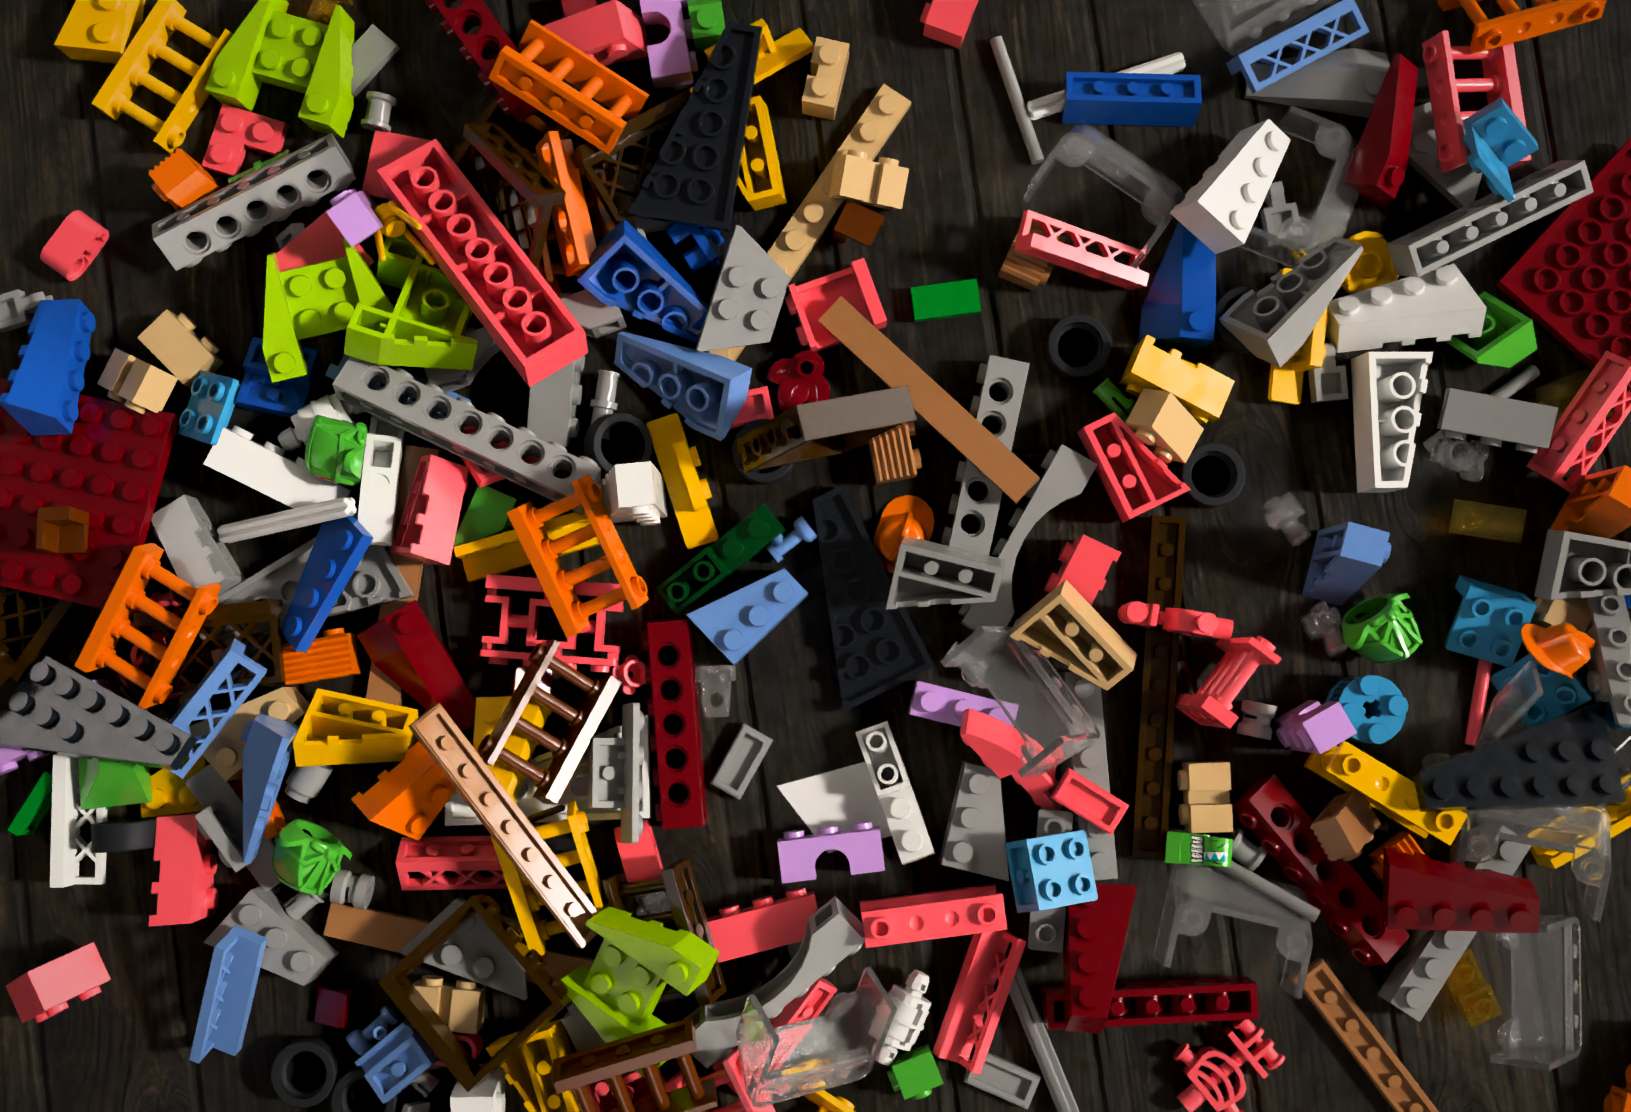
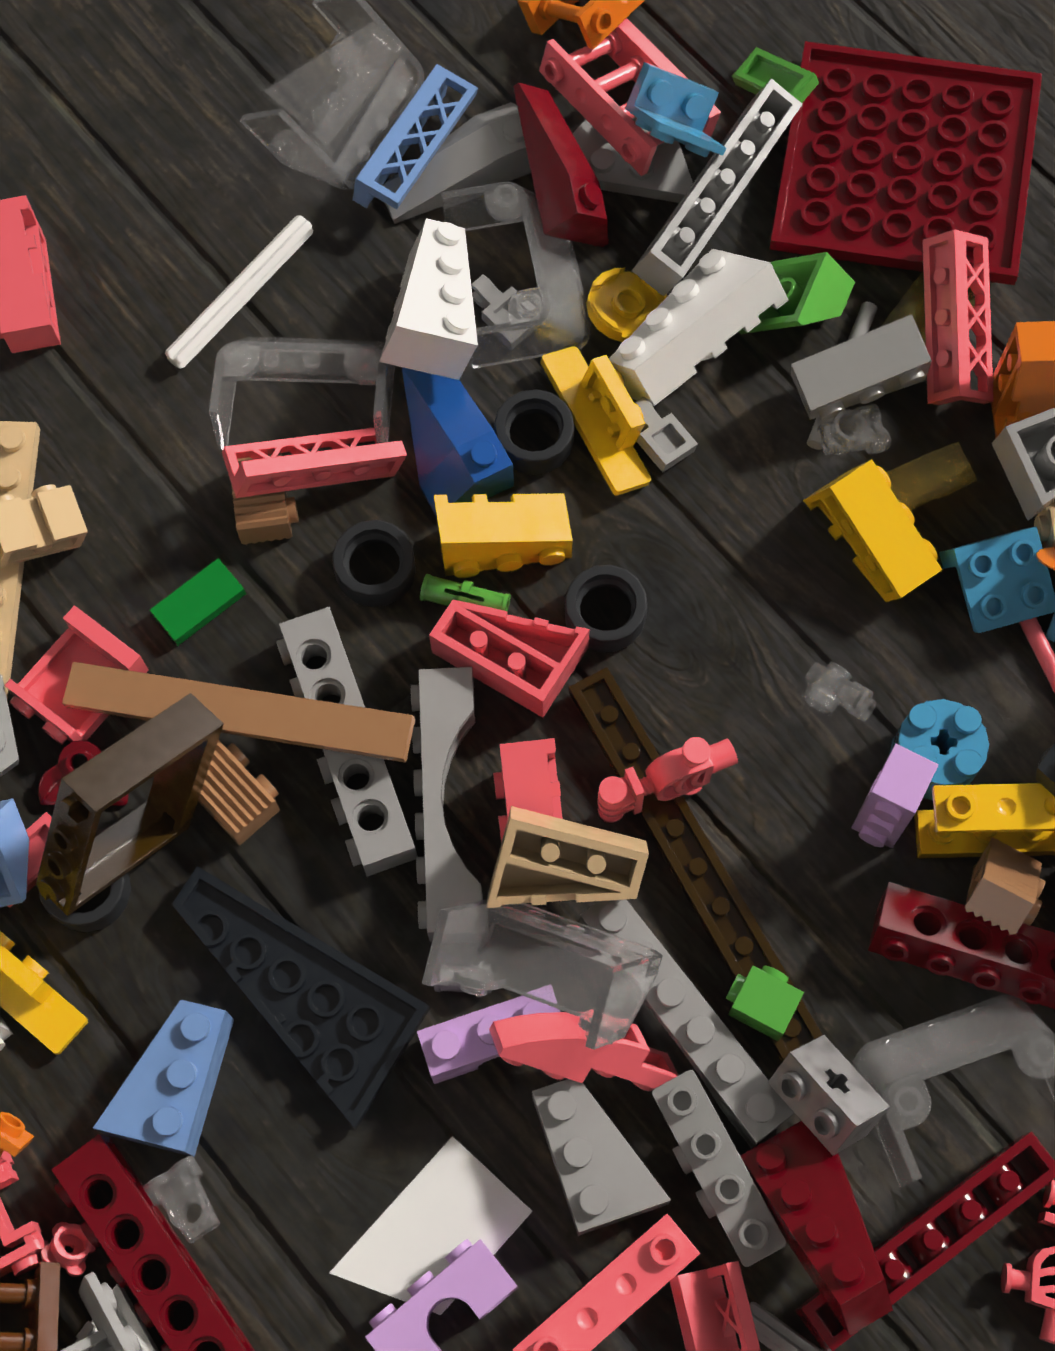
camera: 35 degrees left, 15 degrees down
dark green slope [656,504,786,615] -> none
light grey tile [710,723,773,800] -> none
medium blue piece [766,516,818,563] -> none
reddish brown panel [833,200,885,247] -> none
white slope [855,721,935,865] -> none
orange piece [873,495,935,573] -> none
light grey wedge [886,536,1006,610] -> none
light grey bar [989,36,1045,165] -> none
dark azure bracket [1005,830,1098,913] -> none
coral tile [1050,768,1130,835] -> none
blue panel [1062,72,1202,127] -> none
tan brick [1125,388,1204,463] -> none
bright green leg [1165,831,1233,867] -> none
coral fence [1175,635,1282,729] -> none
tan brick [1177,761,1233,833] -> none
light grey bar [1214,861,1321,923] -> none
light grey wedge [1219,236,1363,368] -> none
light grey bush [1227,828,1267,872] -> none
light grey wheel [1236,700,1277,740] -> none
clear plate [1263,491,1312,547] -> none
medium blue wedge [1302,521,1391,606] -> none
bright green piece [1342,593,1423,664] -> none
white wedge [1351,352,1433,493] -> none
none -> bright green brick [725,965,804,1041]
none -> bright green tile [732,47,819,103]
none -> flat silver brick [768,1035,890,1156]
none -> yellow wedge [803,459,942,602]

